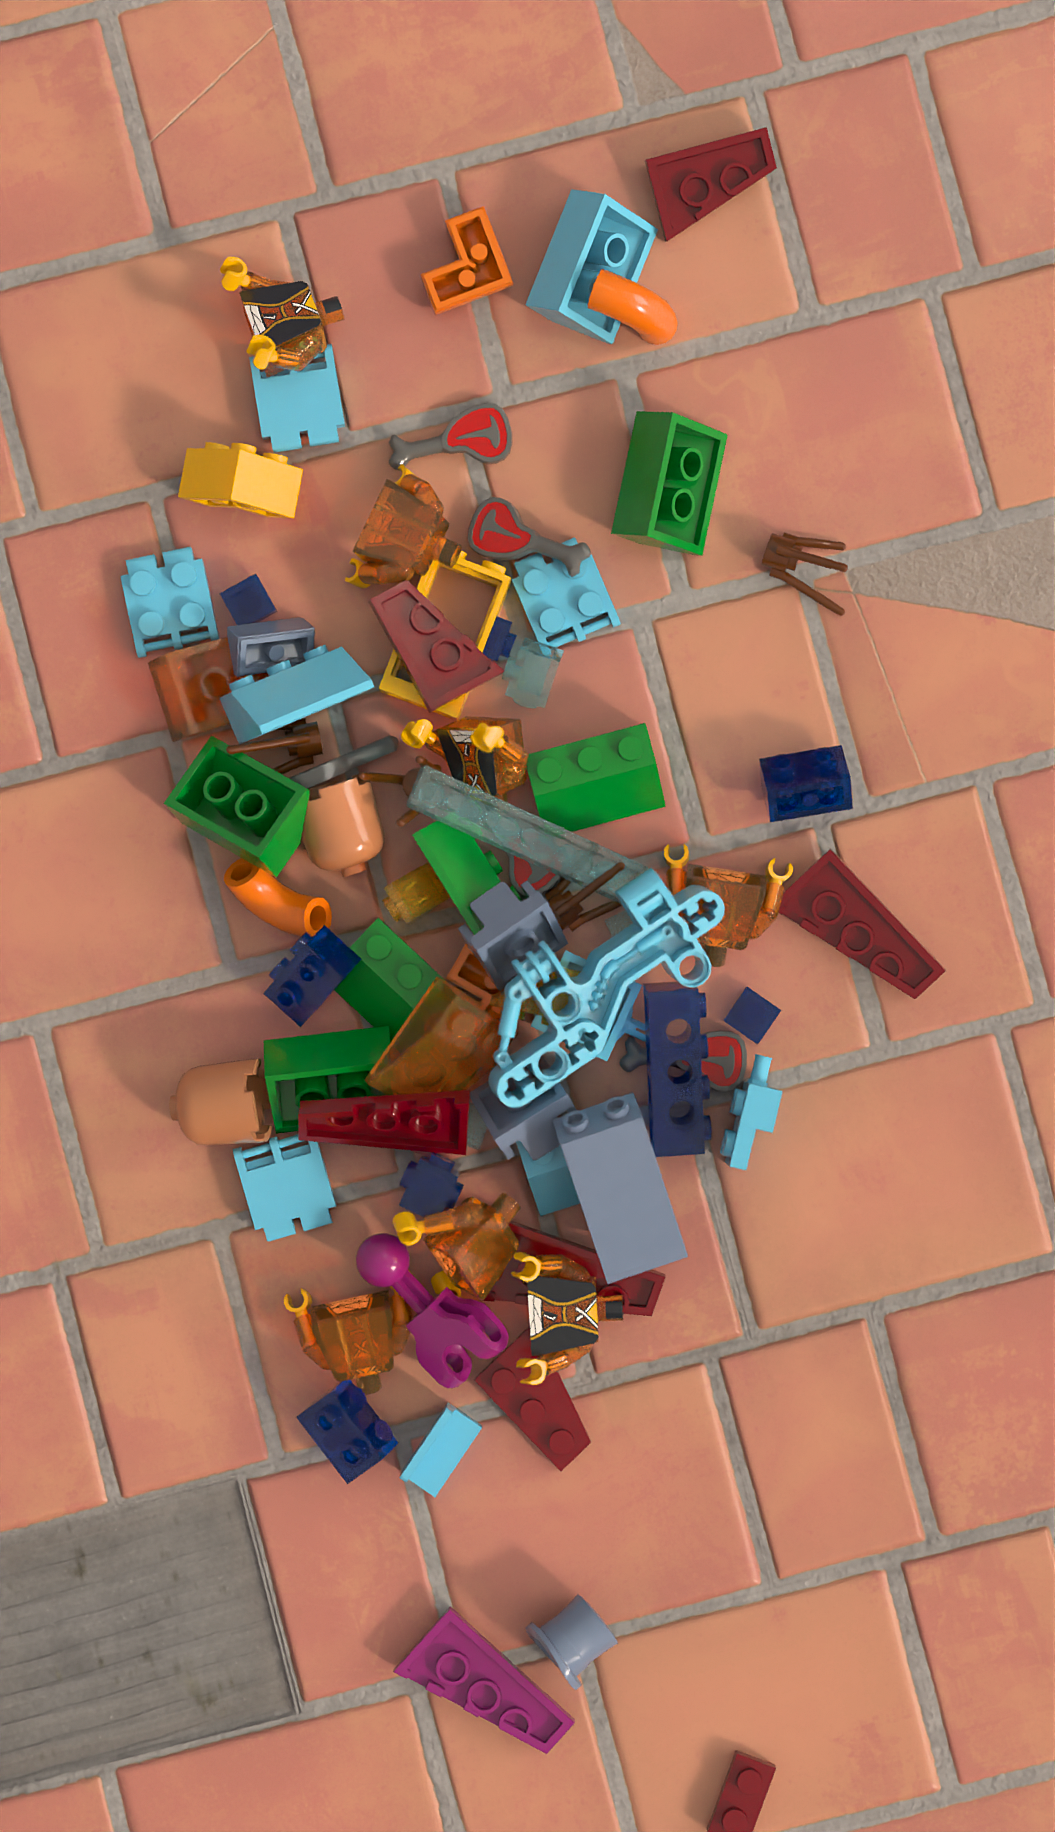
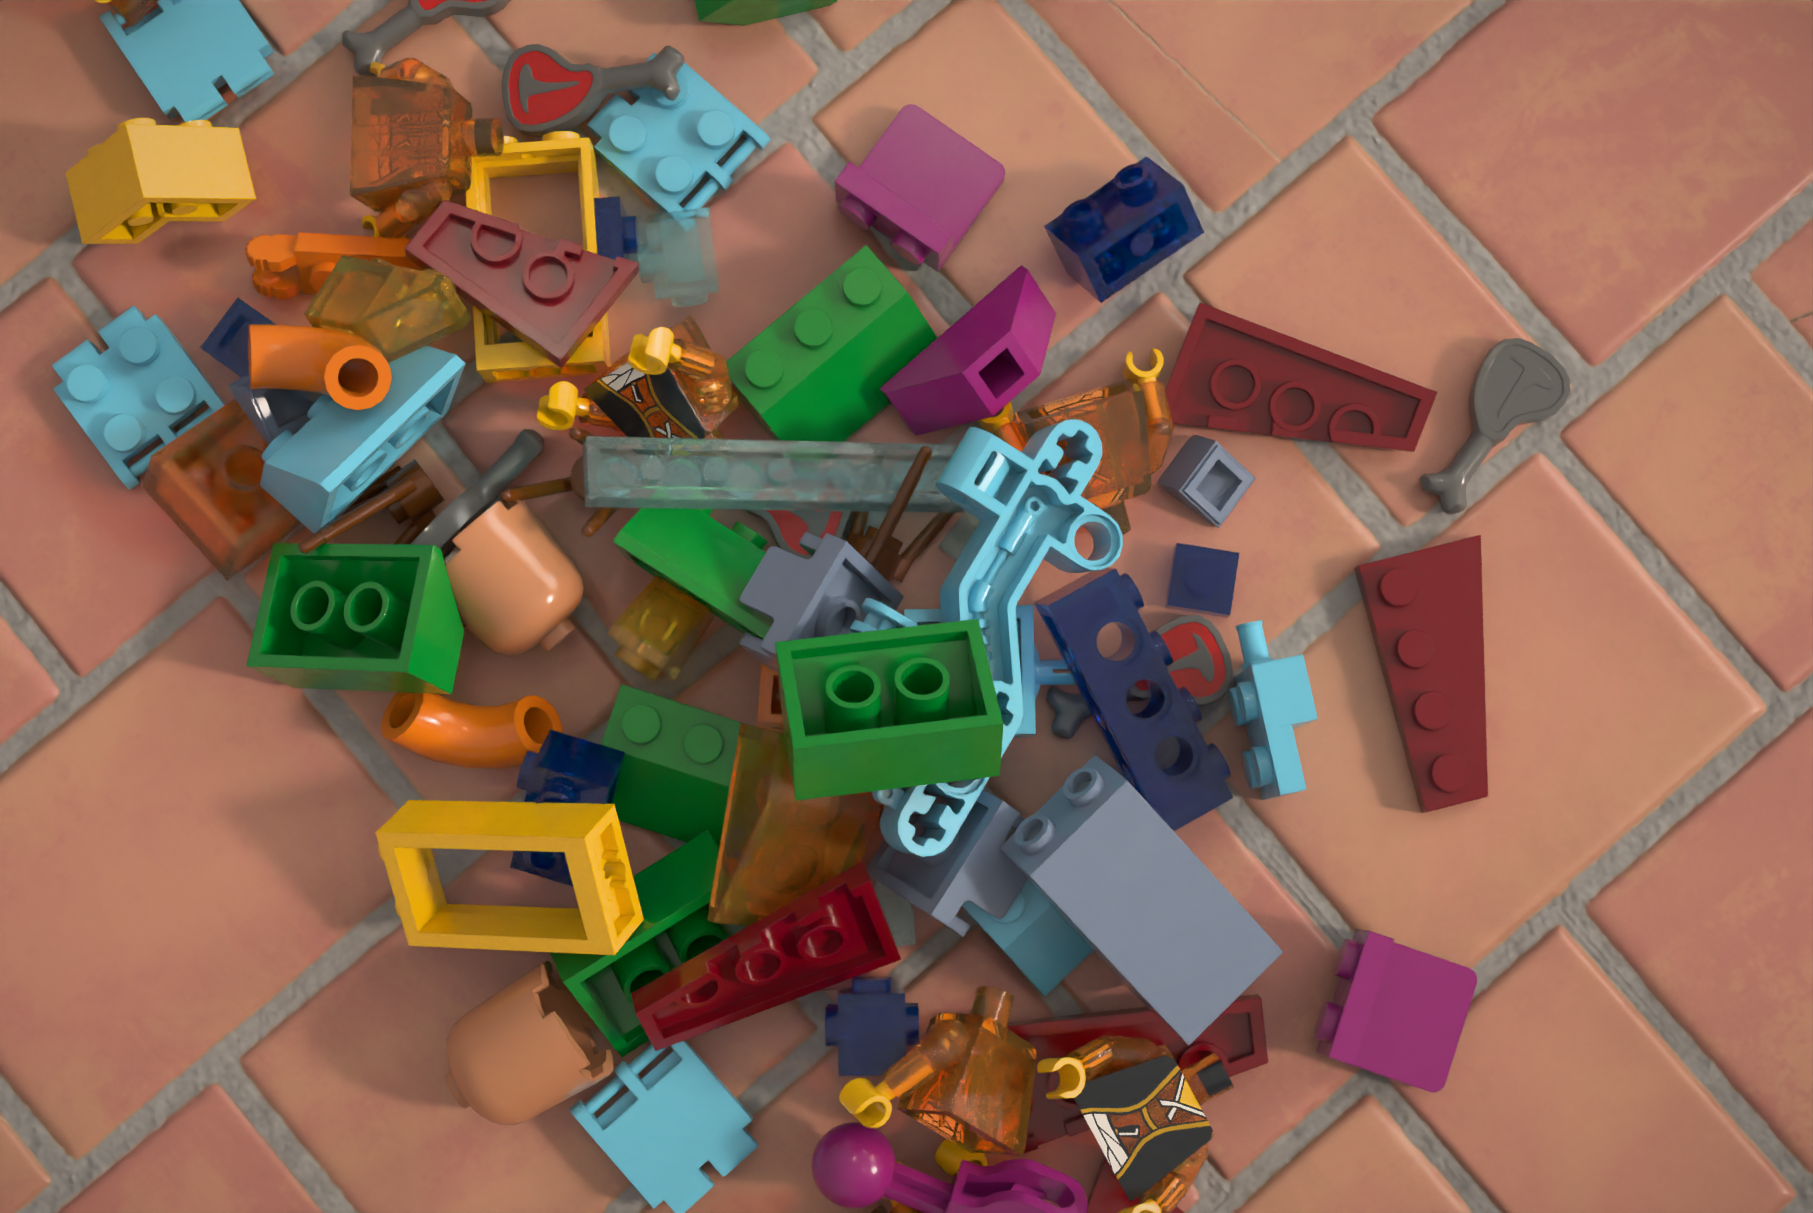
camera: 30 degrees left, 5 degrees down
none -> orange hinge [245,232,432,301]
none -> orange cylinder [248,325,392,410]
none -> clear yellow slope [304,255,471,363]
none -> yellow window [375,800,644,955]
none -> green slope [775,619,1003,801]
none -> magenta bracket [834,104,1005,272]
none -> magenta slope [880,265,1056,436]
none -> sand blue slope [1158,435,1256,528]
none -> magenta bracket [1314,929,1477,1092]
none -> dark red wing [1354,535,1488,813]
none -> dark grey piece [1419,338,1570,514]

